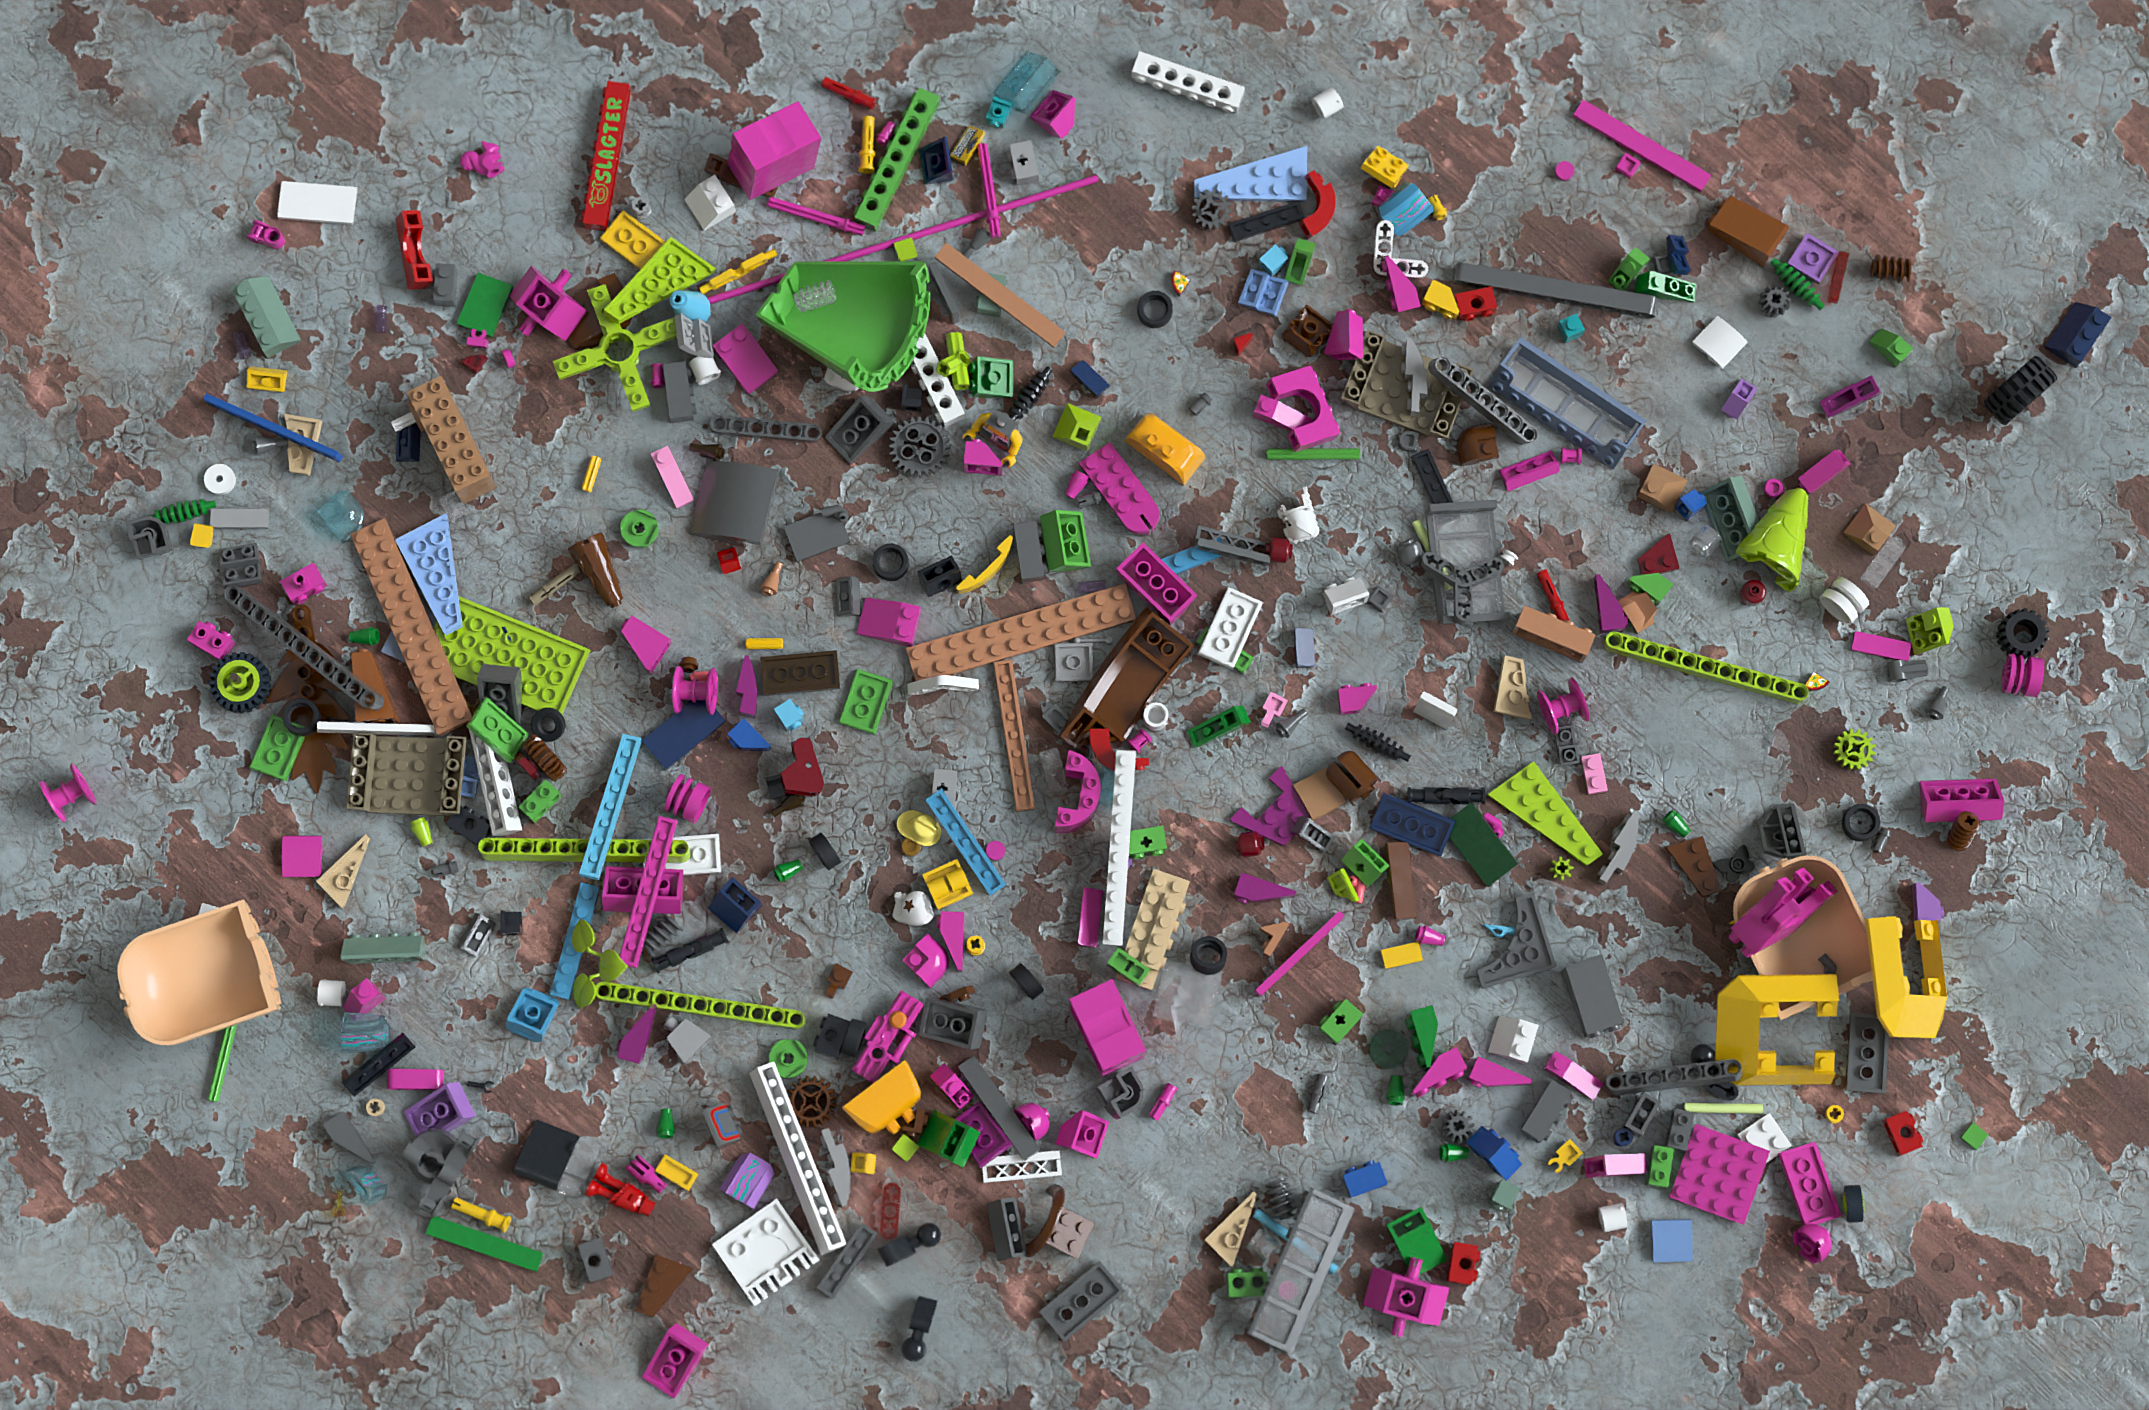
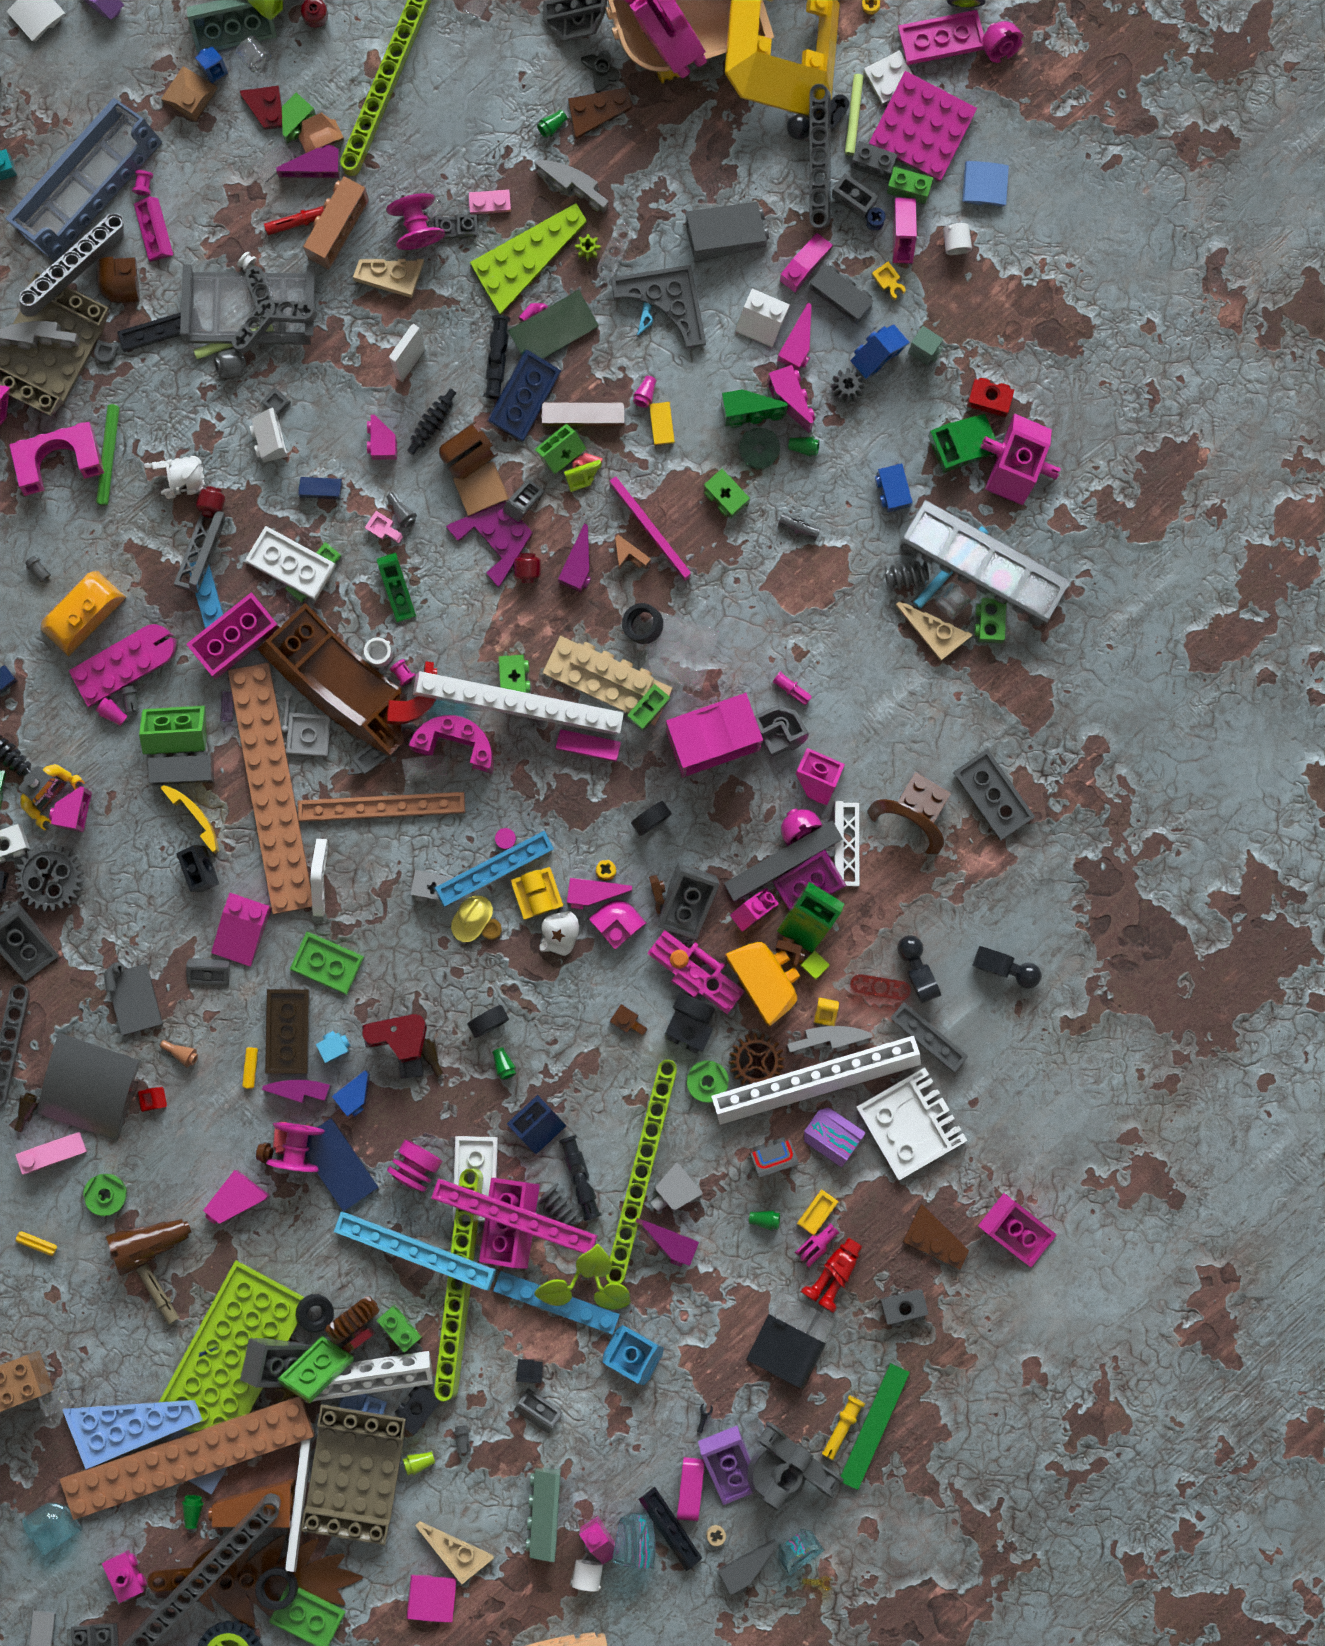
camera: 85 degrees left, 5 degrees up
black tyre [872,543,909,581] -> none
dark grey brick [986,1197,1027,1261] -> none
lime slope [1052,403,1102,452] -> none
dark pink slope [1253,395,1313,431] -> none
green cone [1439,1143,1469,1163] -> none

